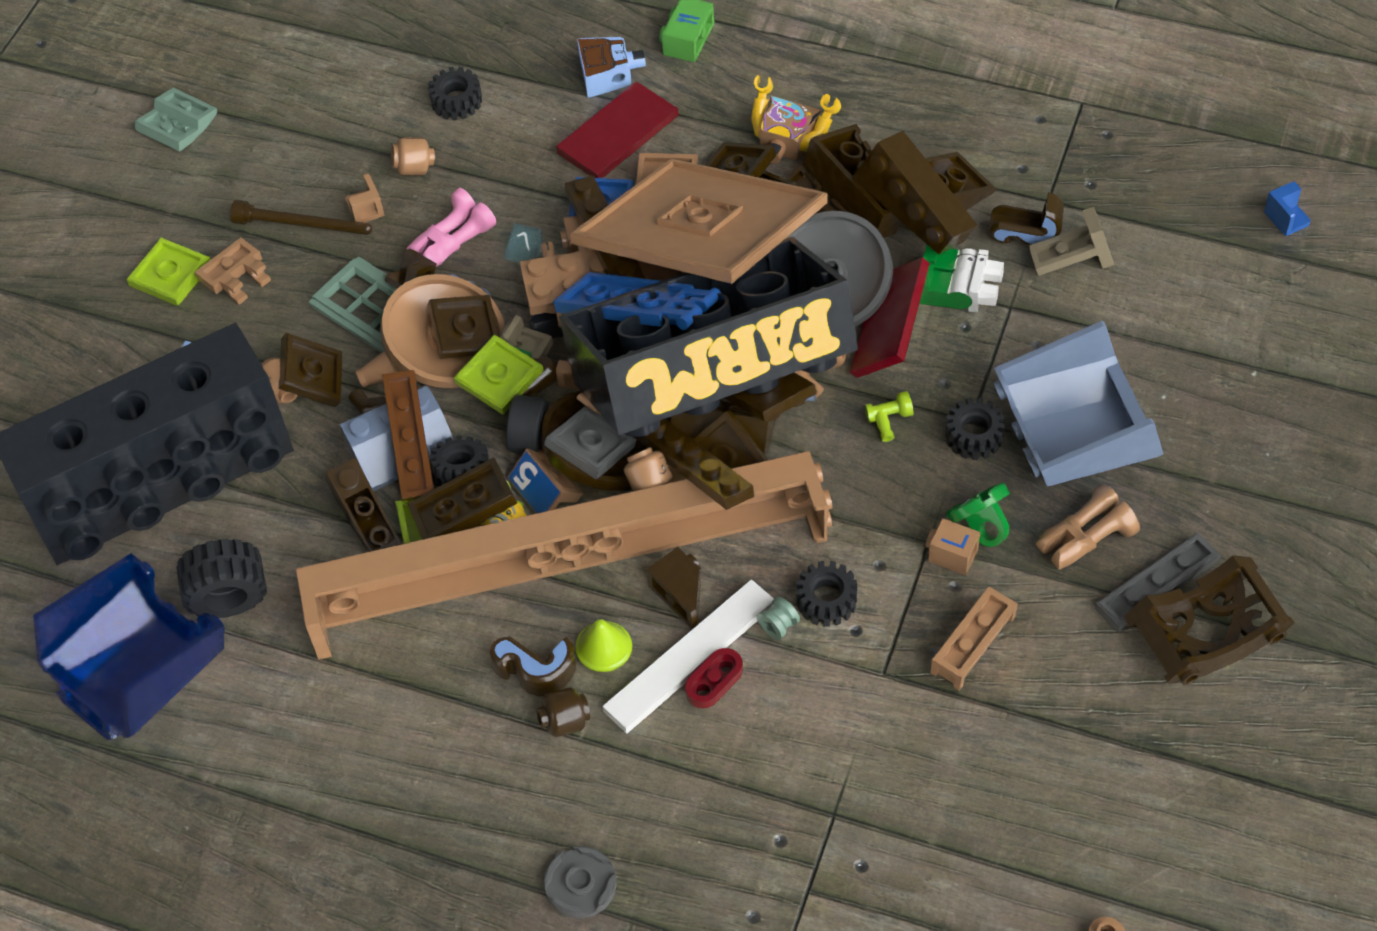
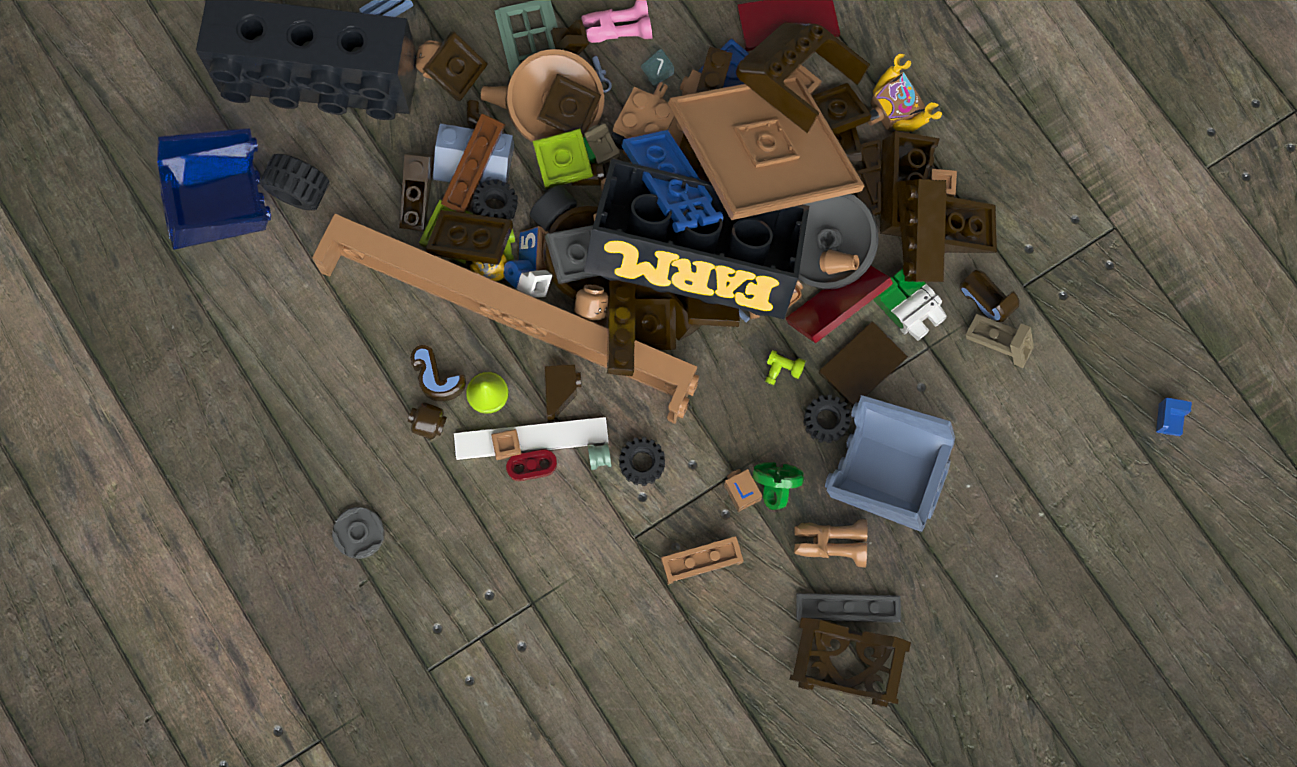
camera: 30 degrees right, 20 degrees up
none -> medium nougat tile [491,429,522,460]
none -> leg [504,260,552,298]
none -> dark brown windscreen [736,22,870,133]
none -> dark brown tile [819,321,908,407]
none -> medium nougat cone [820,249,859,274]

